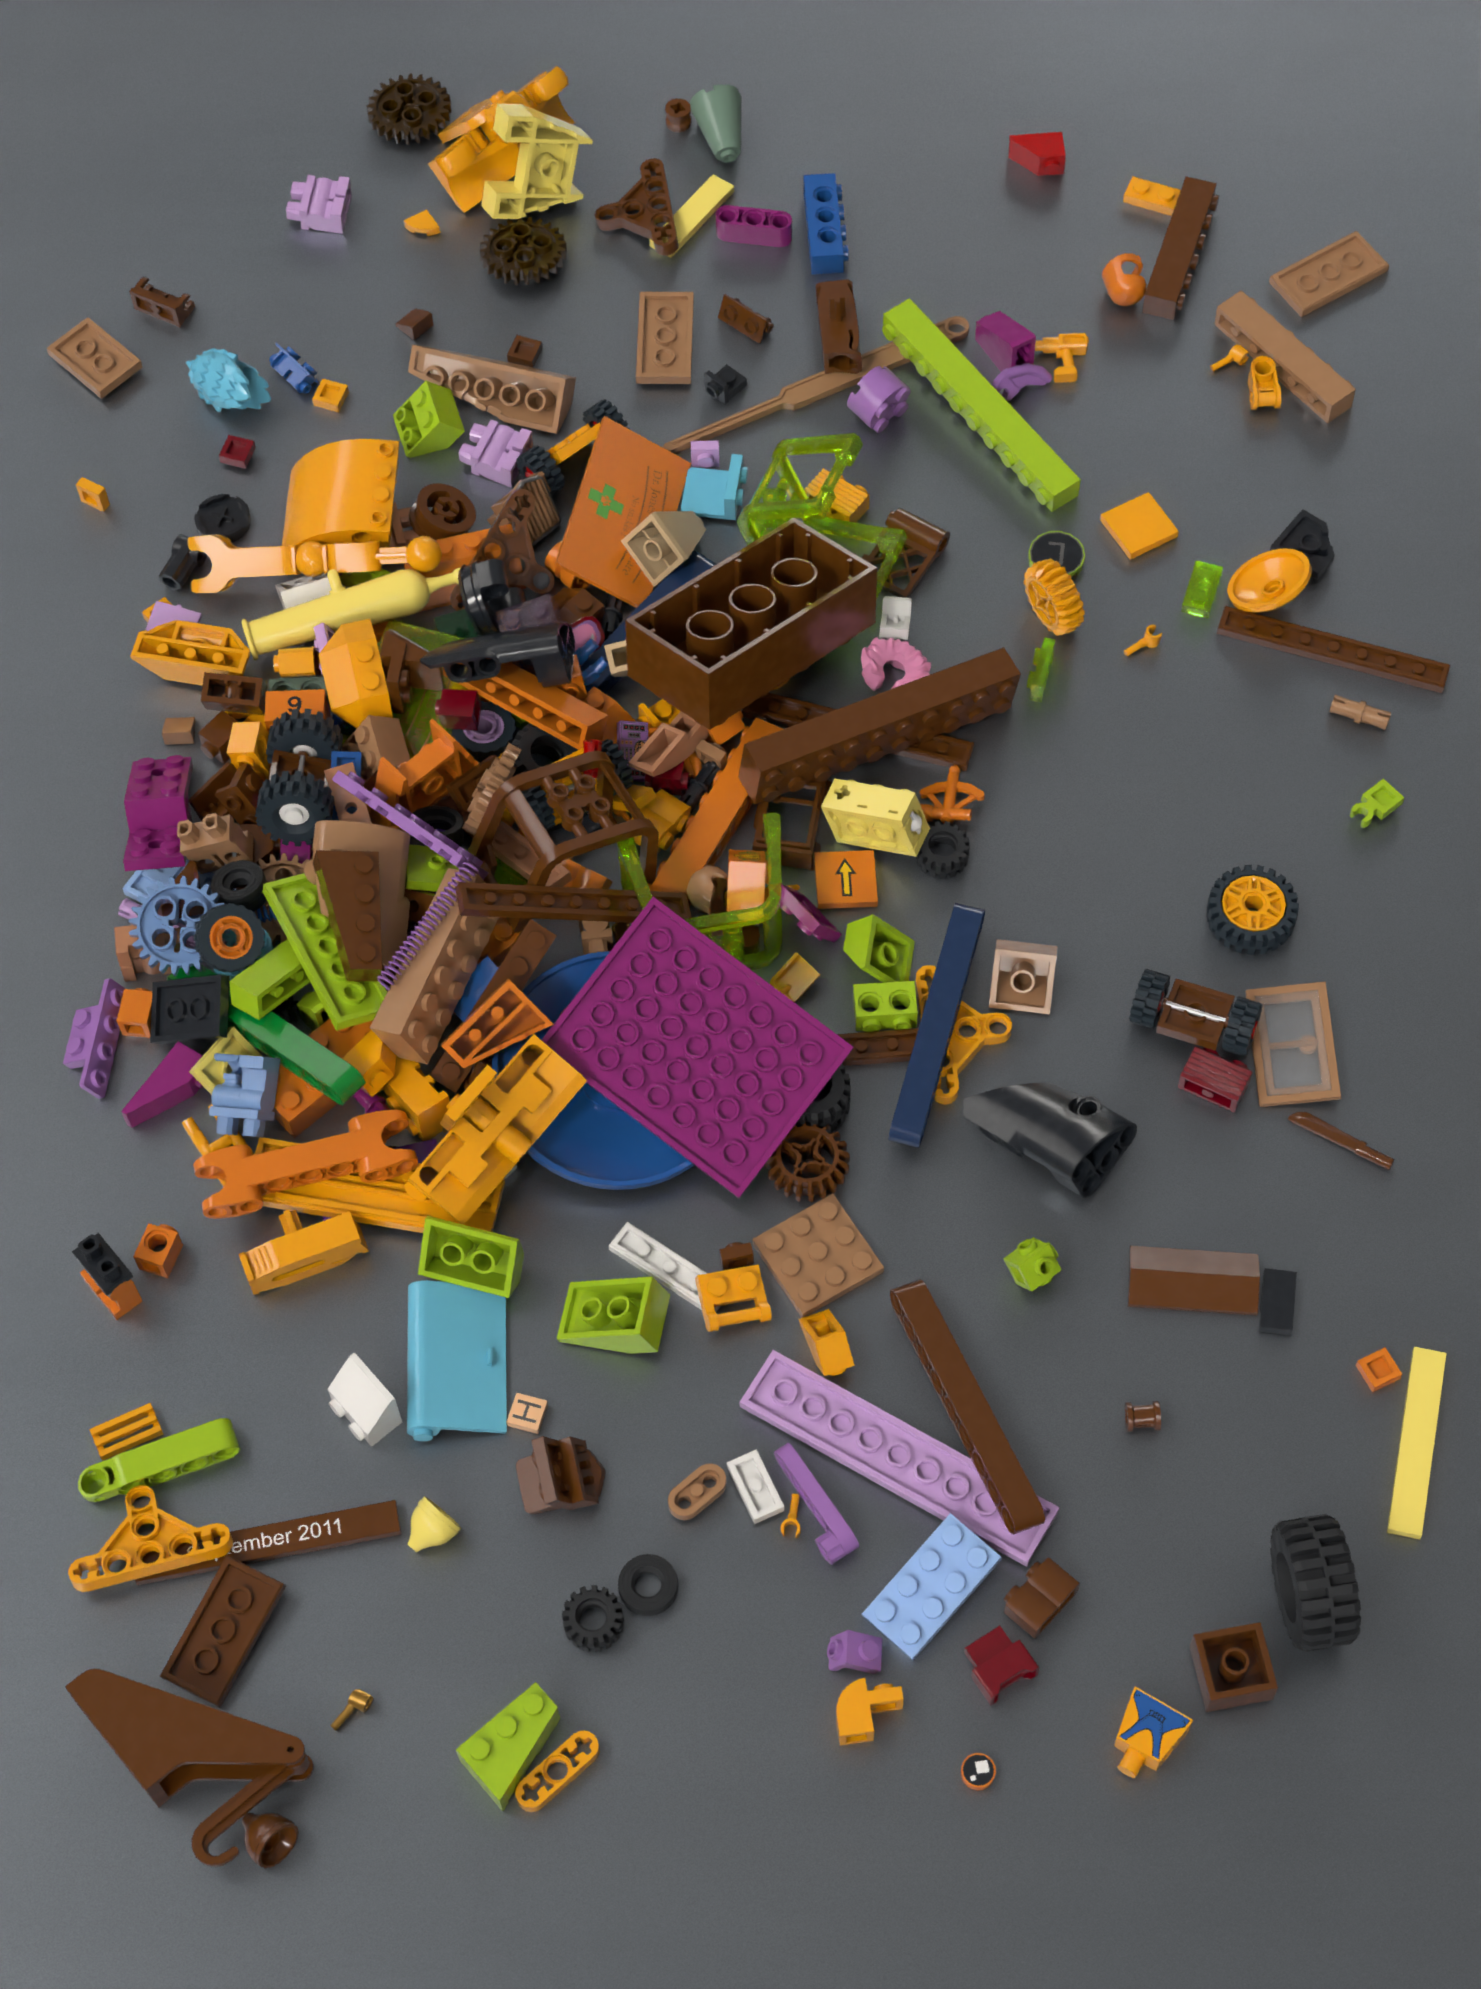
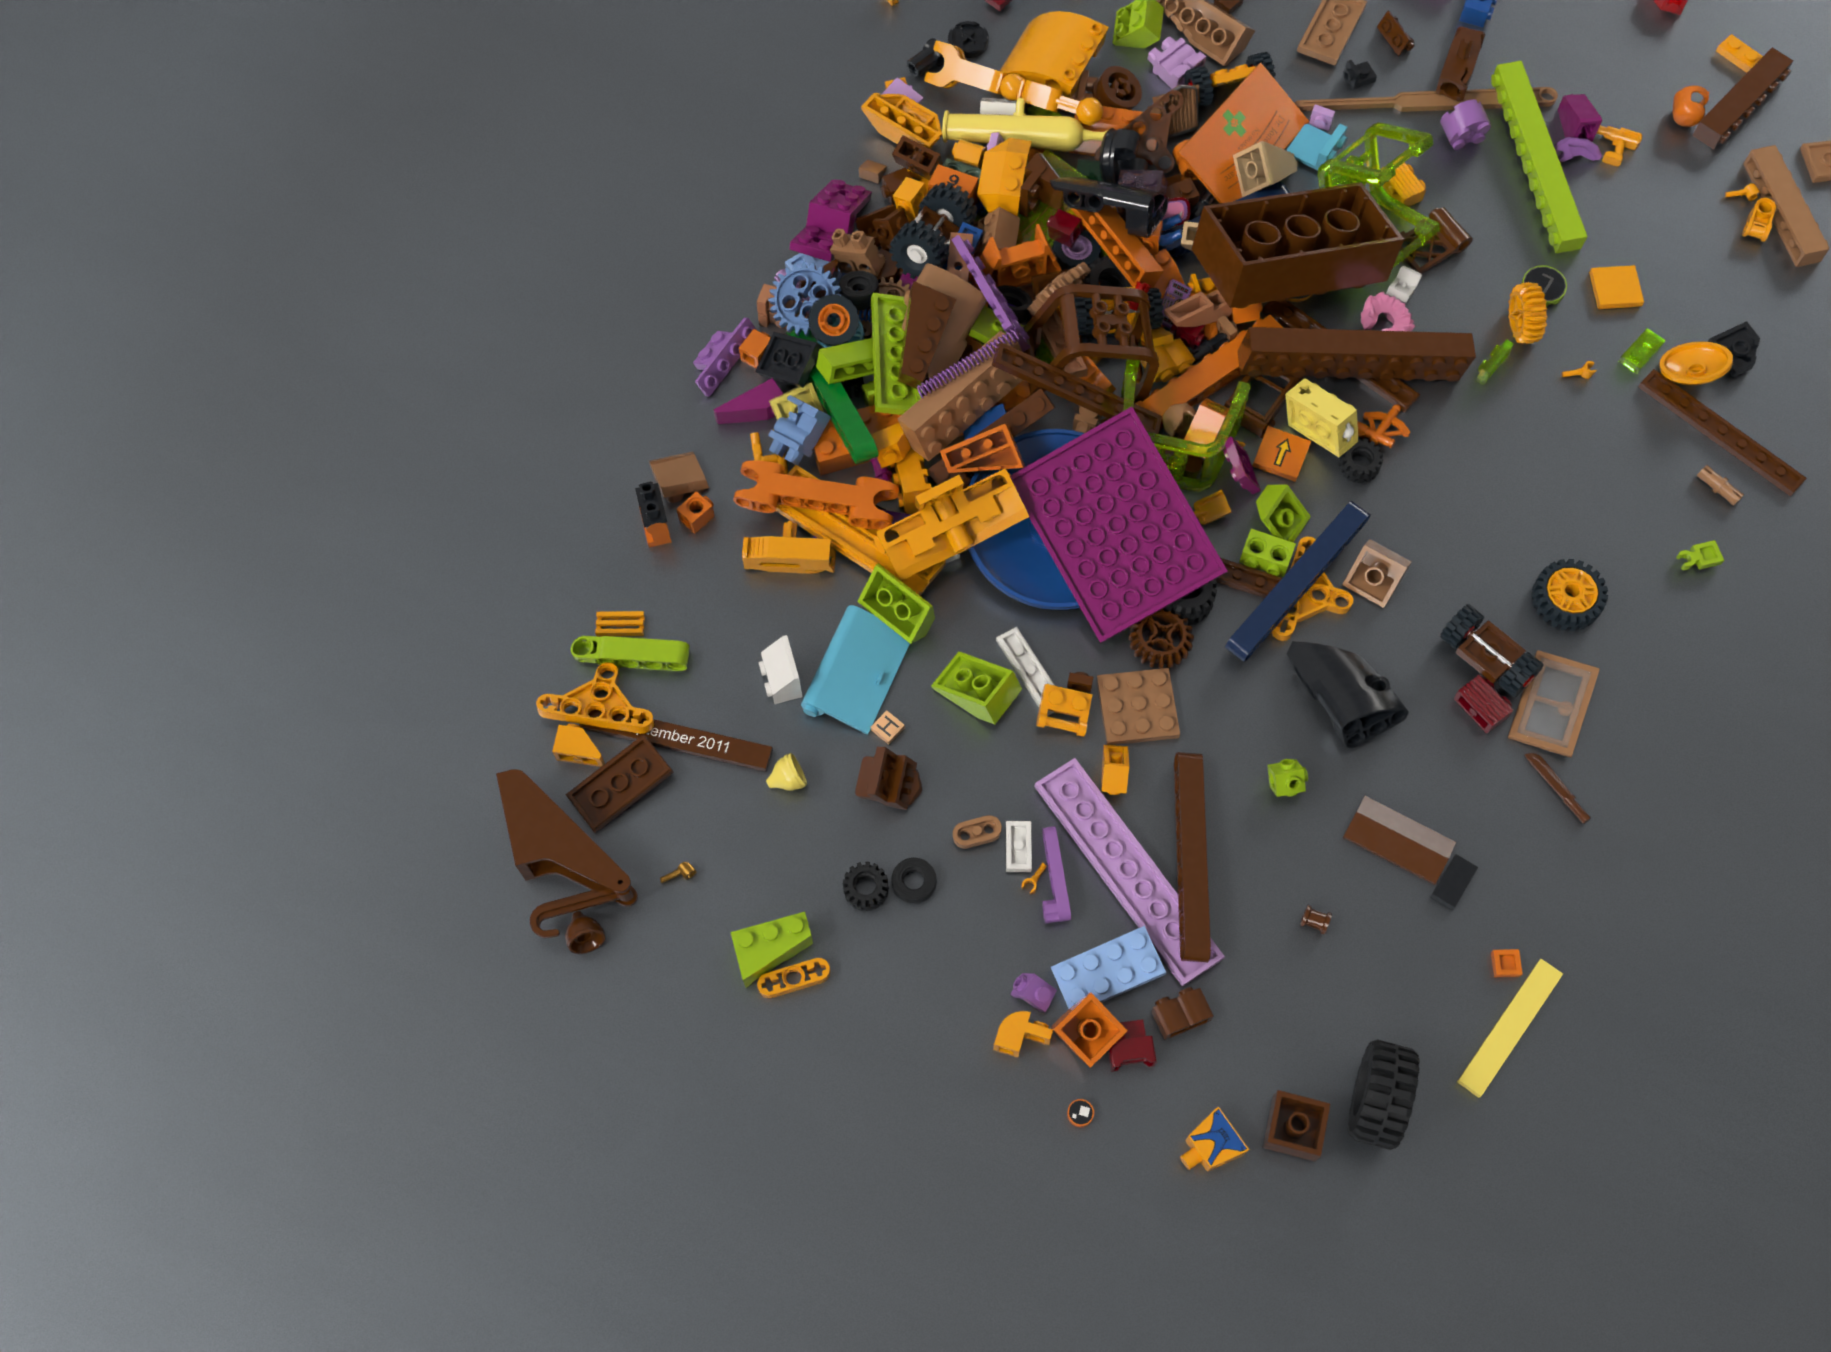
camera: 25 degrees right, 5 degrees up
none -> light orange slope [552,724,605,767]
none -> medium nougat slope [649,451,709,503]
none -> orange slope [1050,992,1128,1068]

